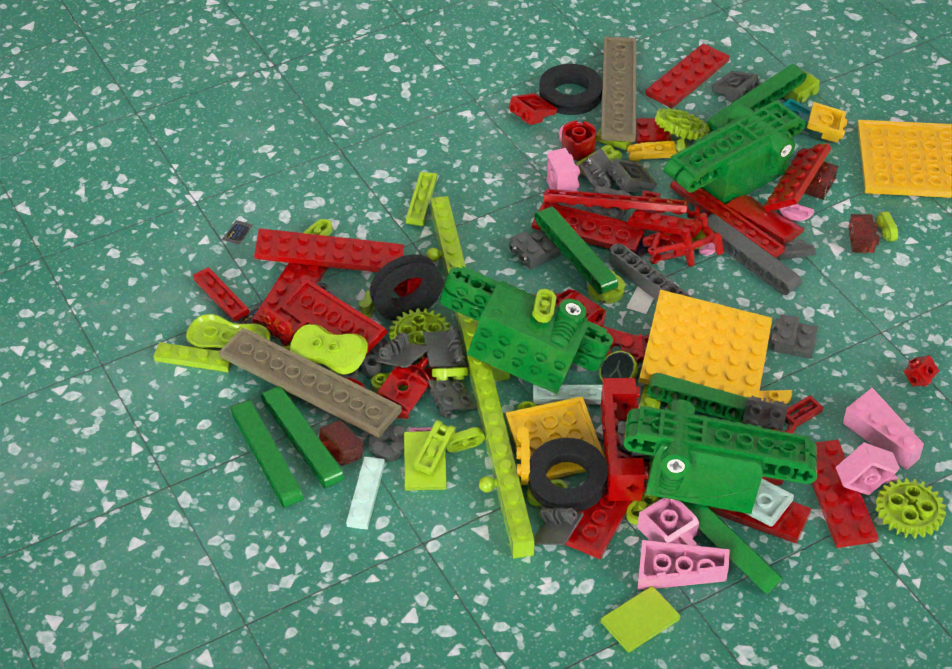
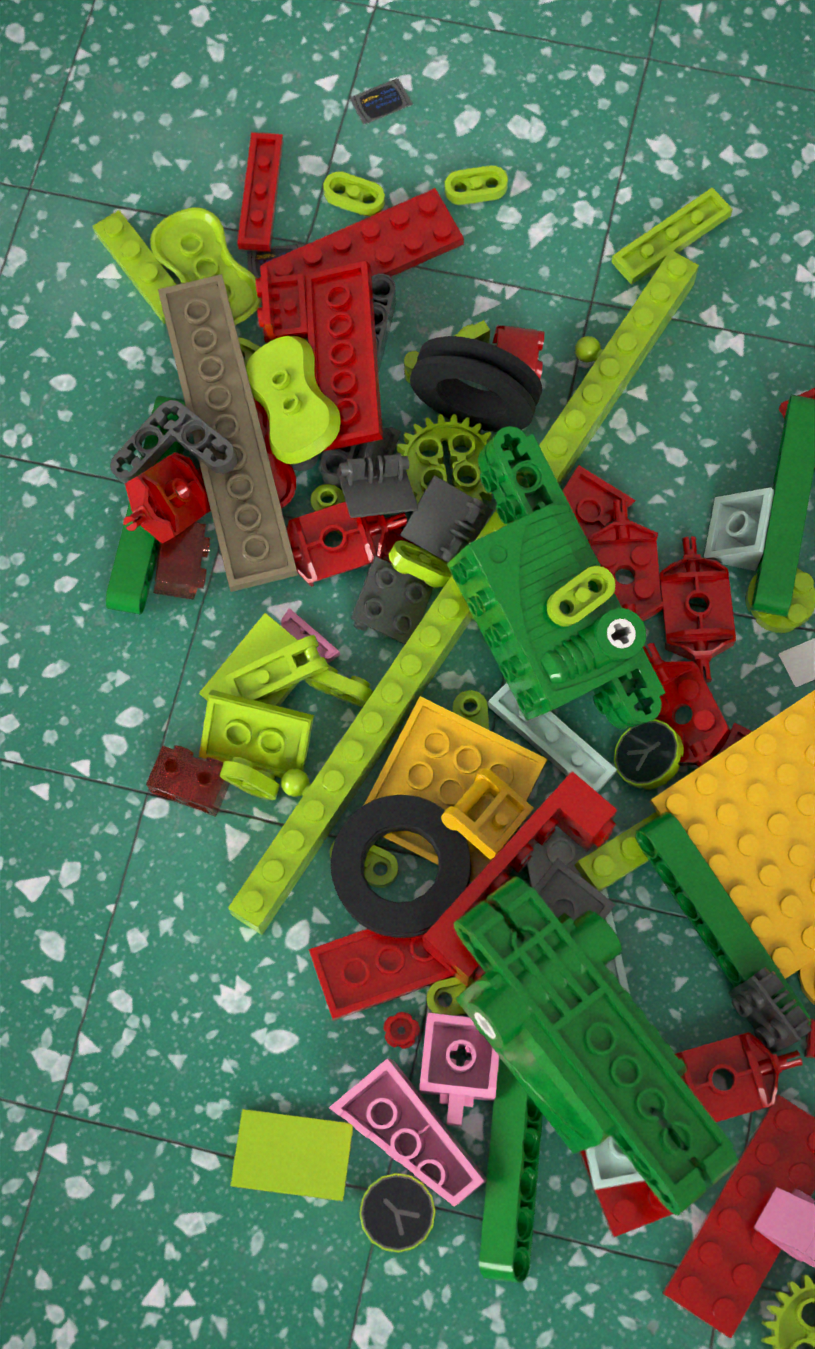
camera: 45 degrees right, 25 degrees up
green beam [230,399,304,508] -> none
red plate [254,228,404,272] -> none
light aqua plate [347,457,385,529] -> none
dark grey plate [369,425,406,462] -> none
dark grey plate [509,230,560,270] -> none
yellow hinge [516,427,530,485] -> none
dark grey hinge [534,508,584,545] -> none
none -> dark grey beam [110,400,238,484]
none -> red plate [123,452,211,543]
none -> clear red brick [146,745,230,817]
none -> lime tile [199,690,314,778]
none -> lime plate [220,757,280,800]
none -> lime plate [323,172,385,216]
none -> black tile [359,1173,436,1253]
none -> red plate [383,1012,420,1049]
none -> yellow plate [441,768,534,860]
none -> light aqua slope [704,487,775,571]

